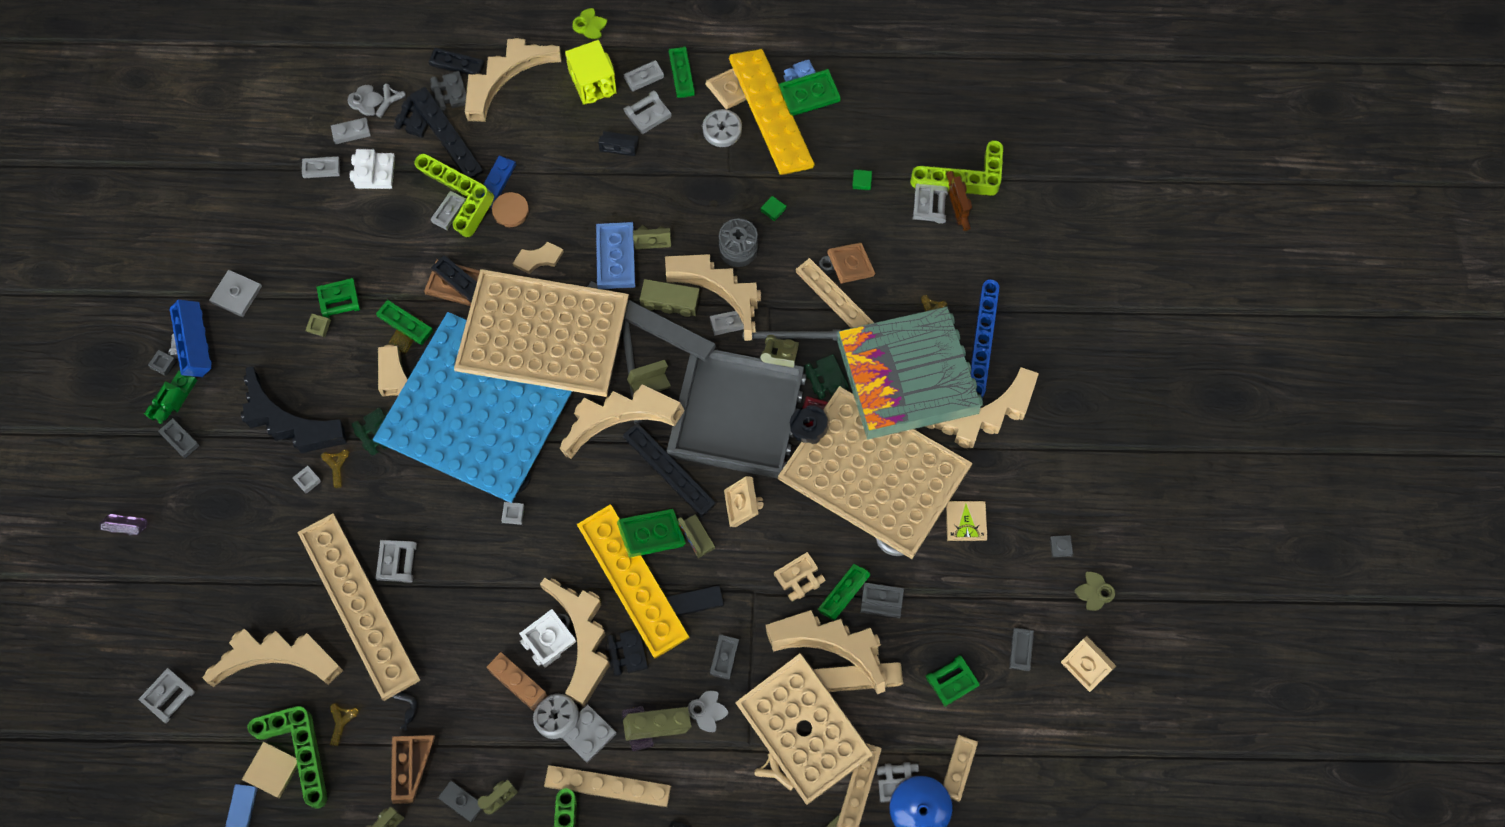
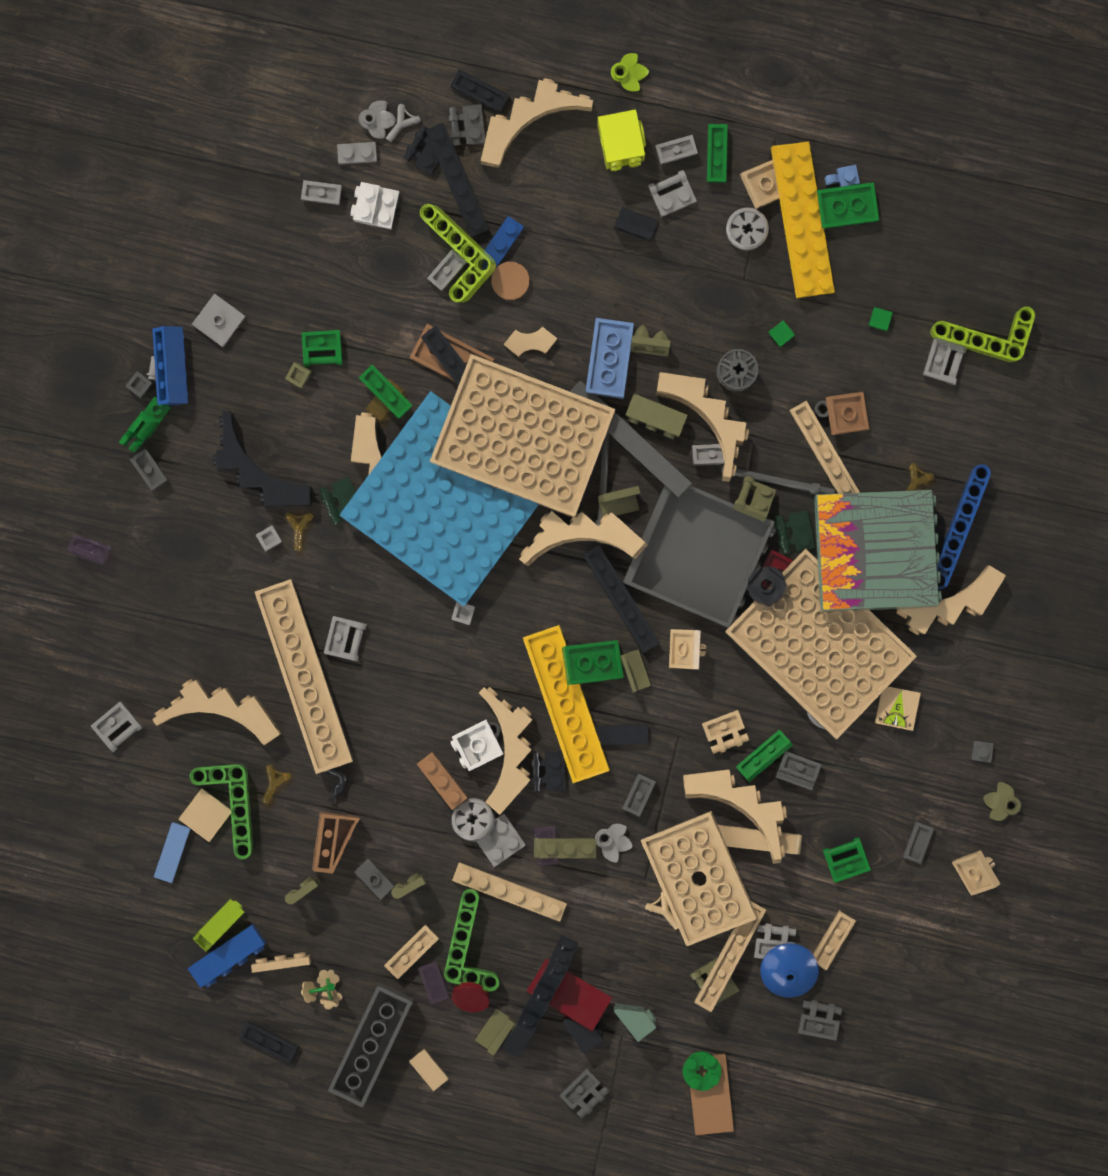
camera: 15 degrees right, 20 degrees up
reddish brown plate [946,171,972,231] -> none

